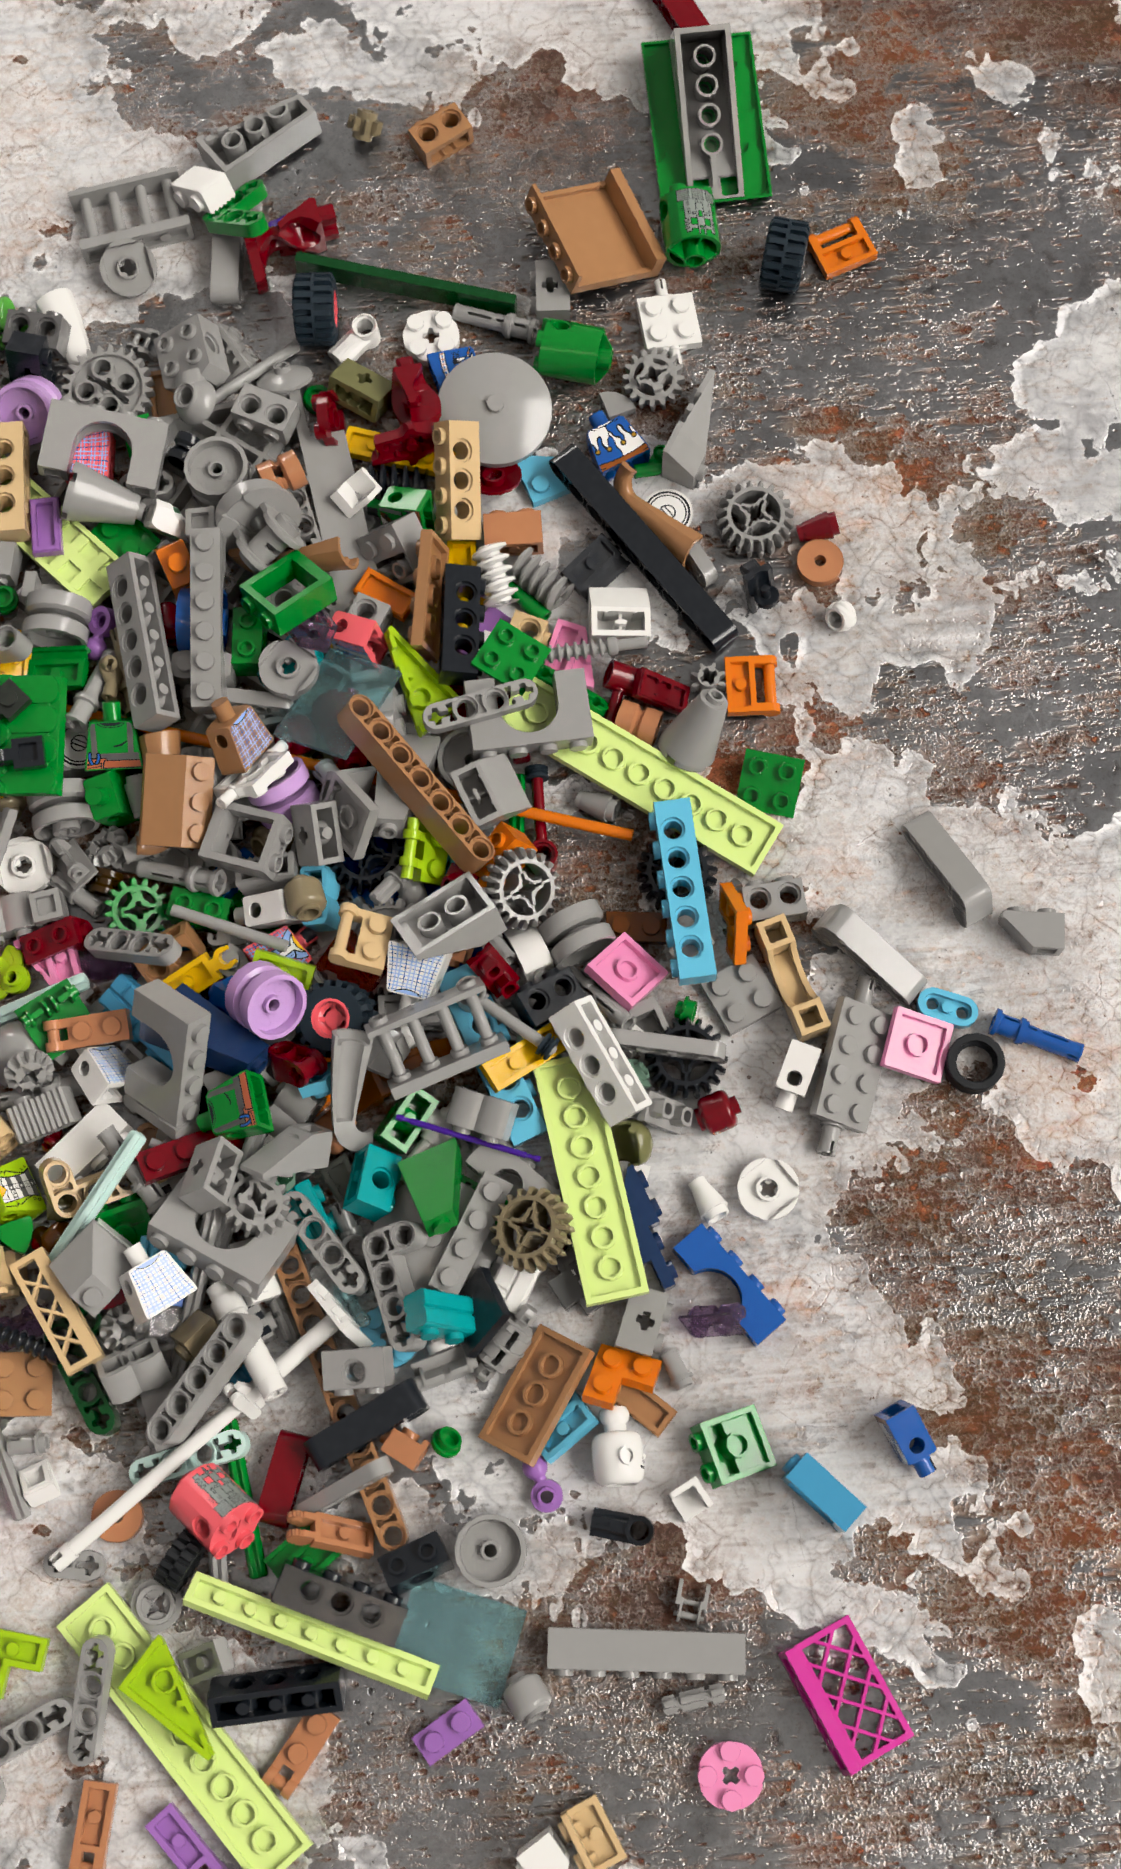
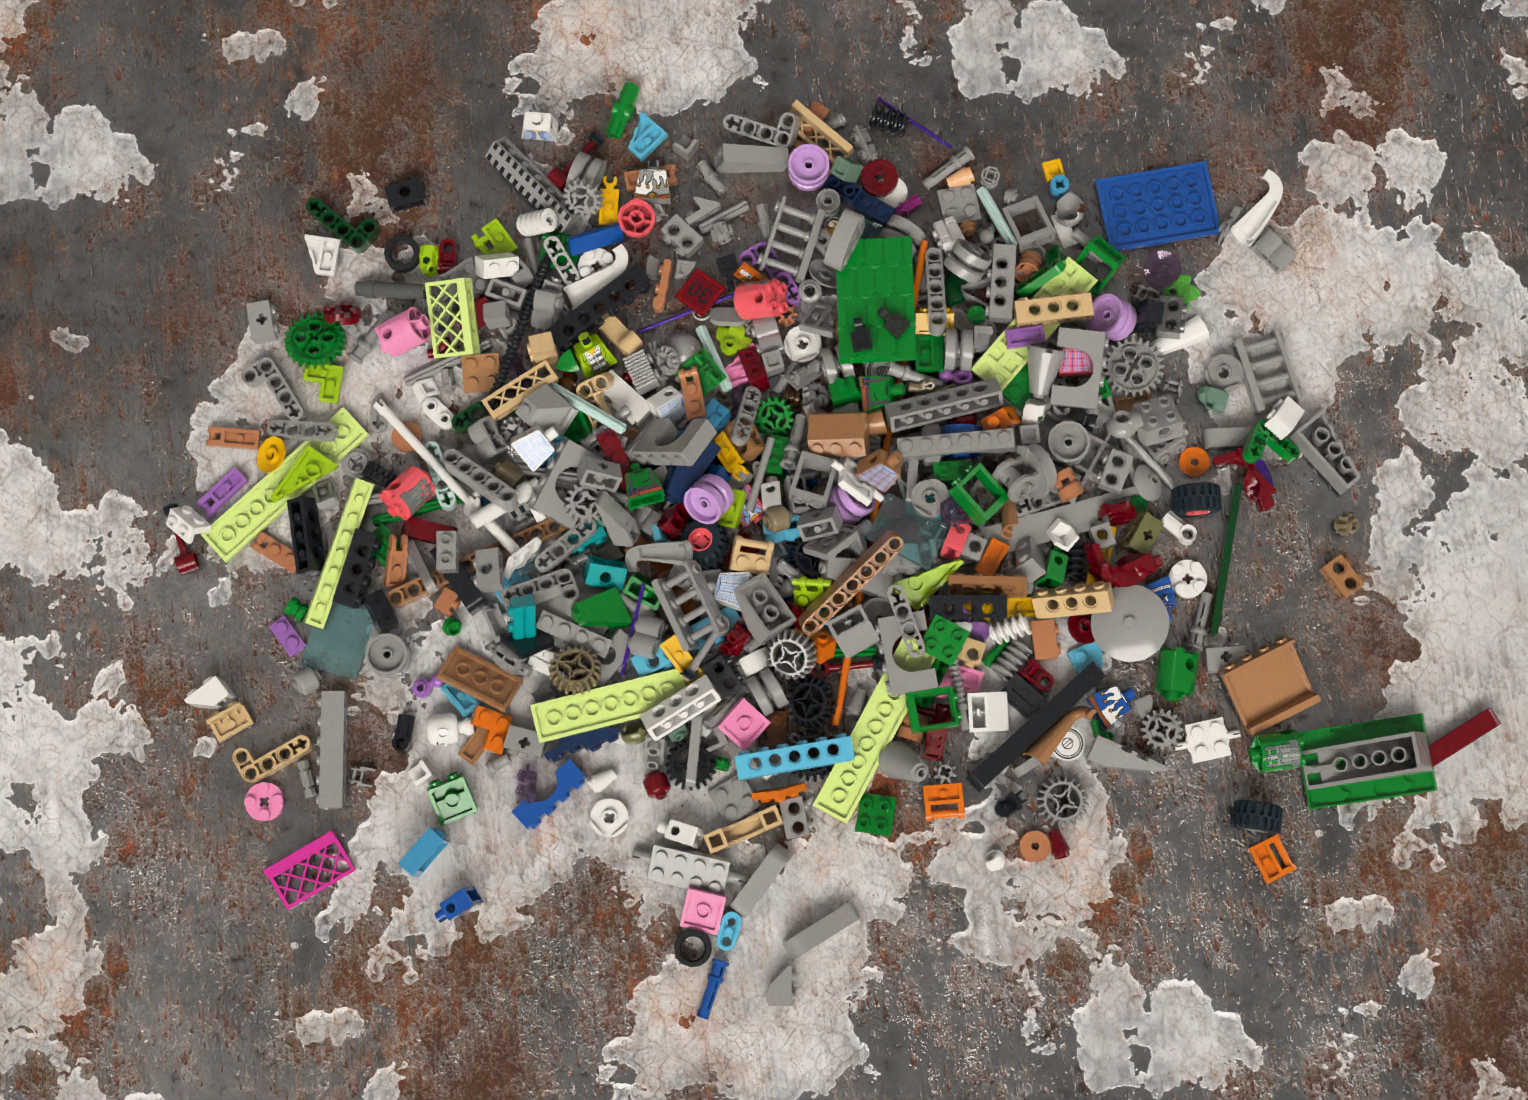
camera: 90 degrees right, 5 degrees up
none -> tan beam [232,735,314,783]
none -> yellow dish [257,436,286,473]
none -> green wheel [284,597,309,623]
none -> white plate [422,397,454,430]
none -> light grey brick [436,531,459,573]
none -> black gear [786,676,838,729]
none -> green window [905,686,962,734]
none -> dark red piece [1017,657,1054,692]
none -> light grey brick [1088,521,1116,551]
none -> orange piece [1178,447,1210,478]
none -> sand green rock [1197,386,1229,414]

